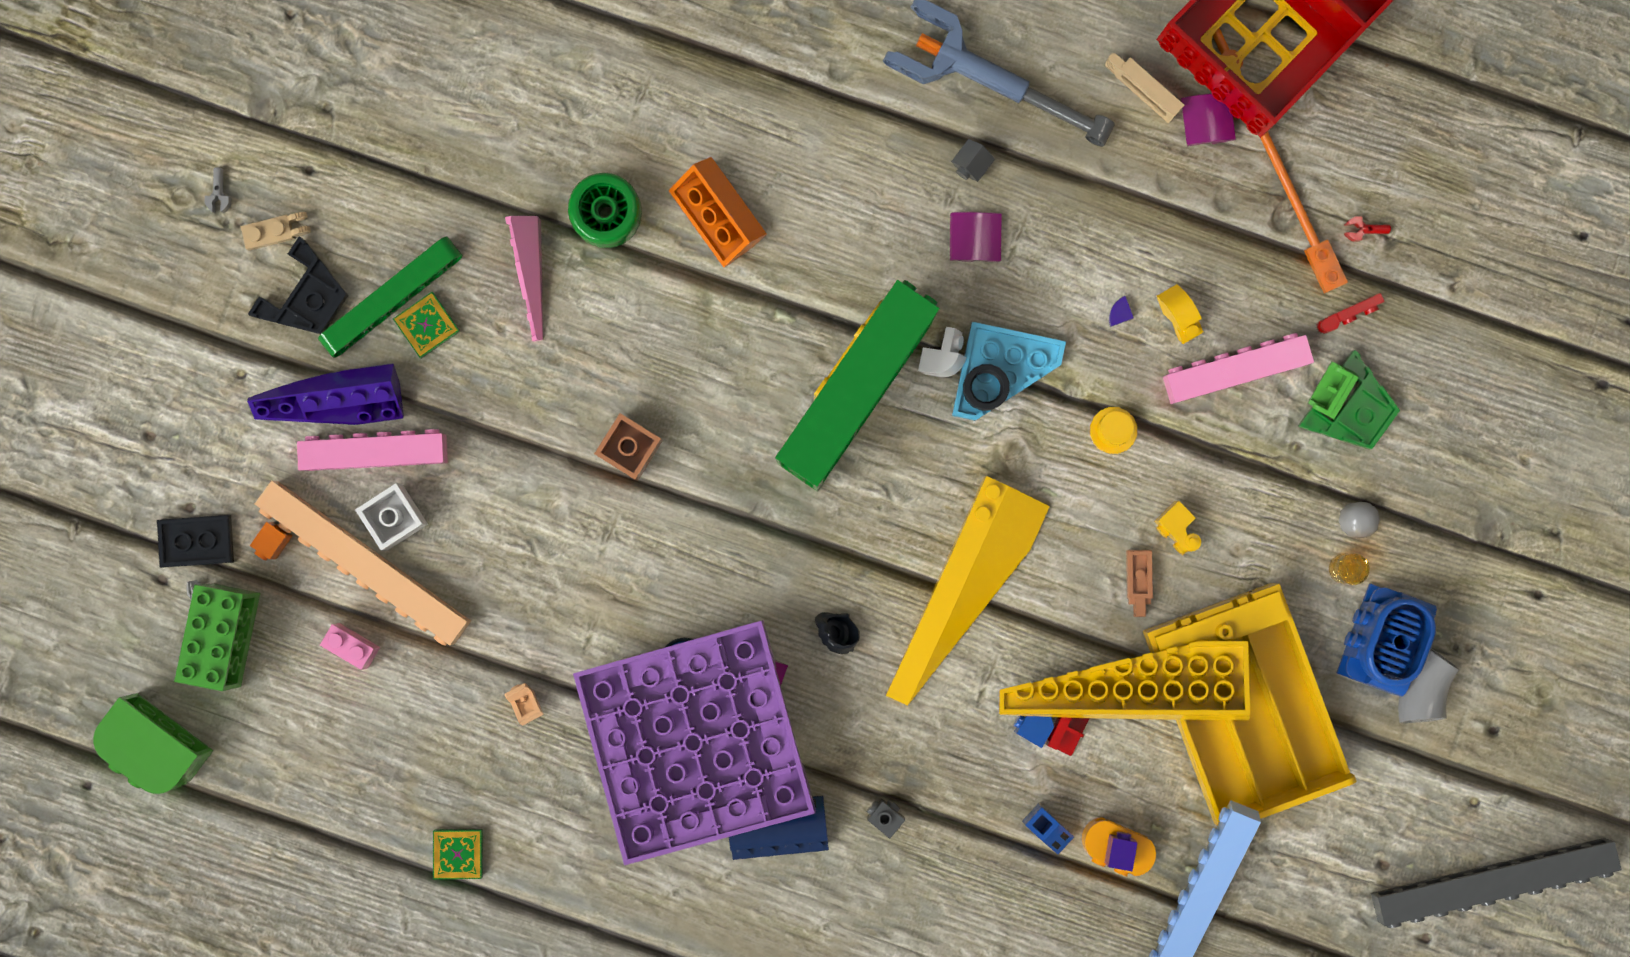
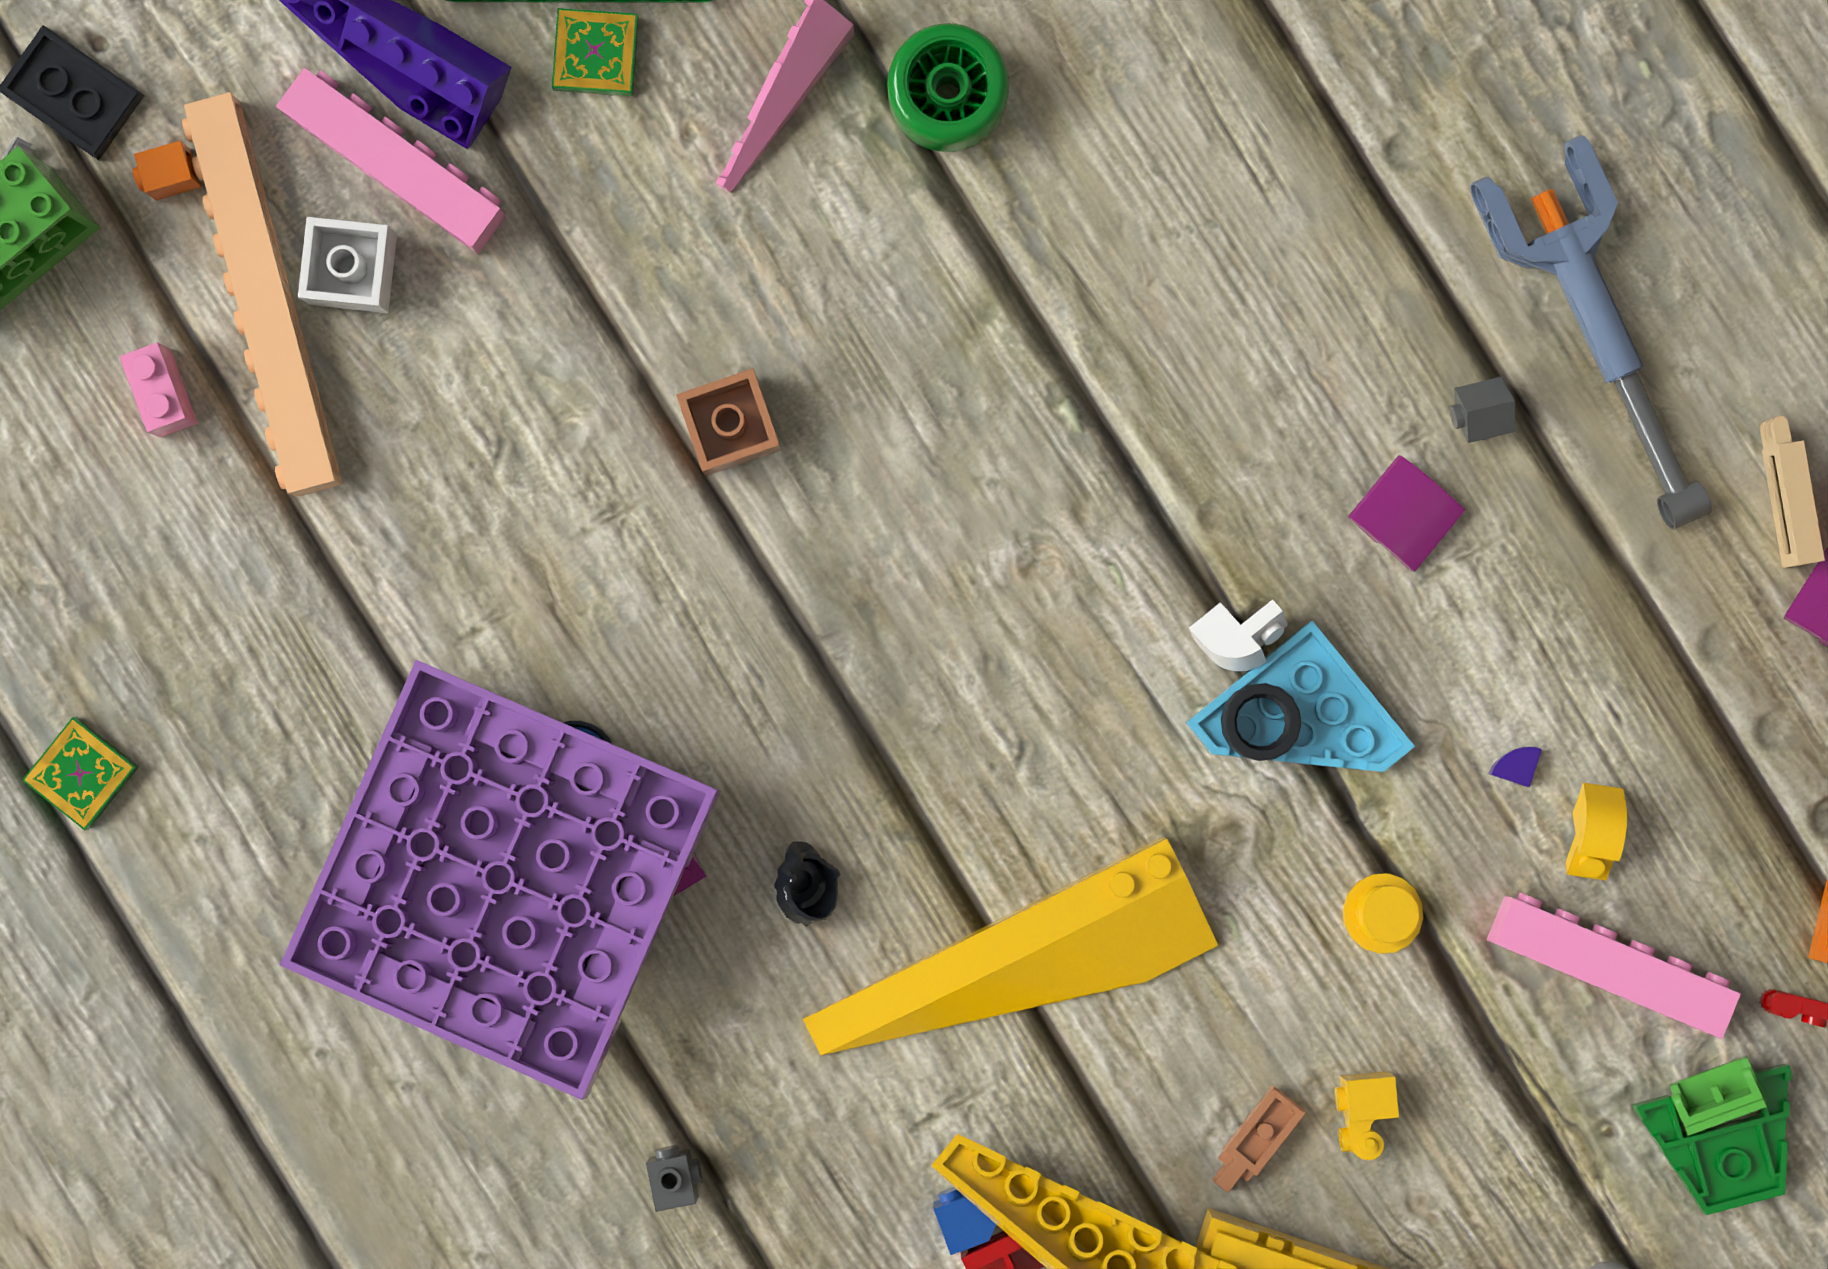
camera: 40 degrees right, 0 degrees up
light nougat bracket [504,683,544,726] -> none
orange slope [668,157,767,267] -> none
dark blue brick [729,796,829,860] -> none
green panel [775,280,940,492] -> none

